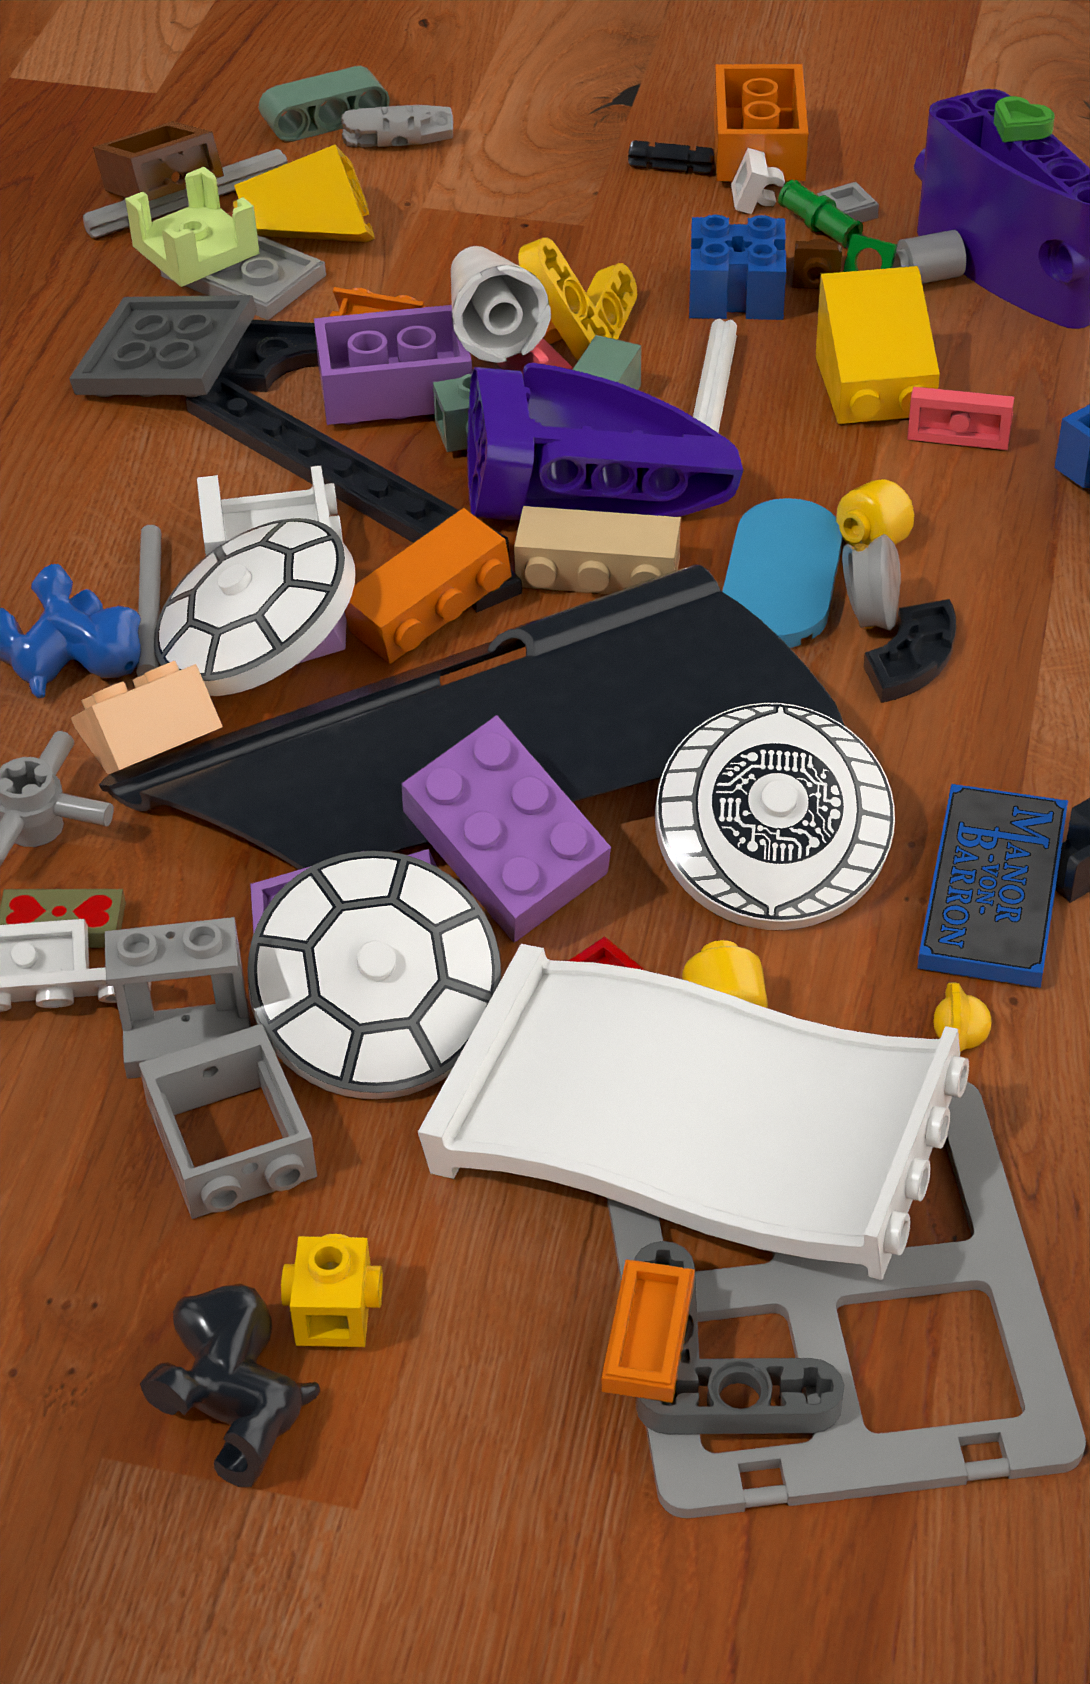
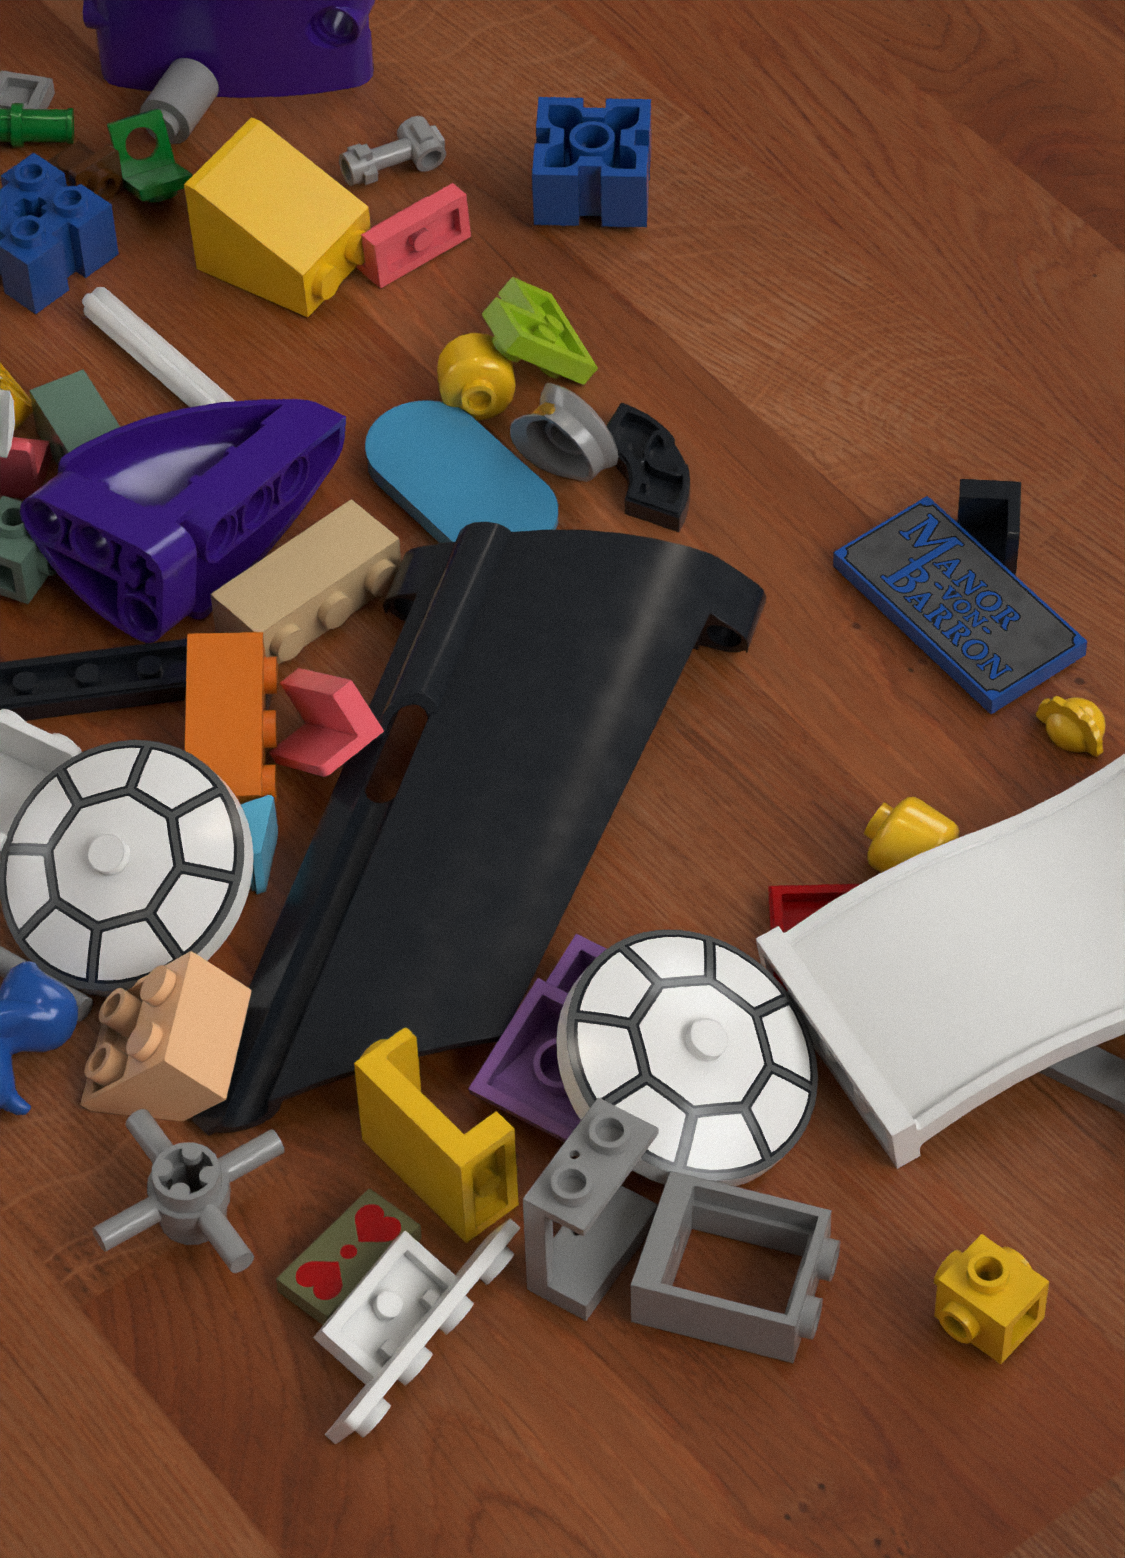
camera: 50 degrees left, 5 degrees up
black animal [140,1284,320,1487] -> none
medium lavender brick [402,715,611,943] -> none
dish [655,703,895,930] -> none
none -> medium azure slope [241,795,278,894]
none -> coral panel [269,668,384,777]
none -> light grey bar [339,116,446,186]
none -> yellow panel [354,1028,519,1243]
none -> lime plate [482,277,598,385]

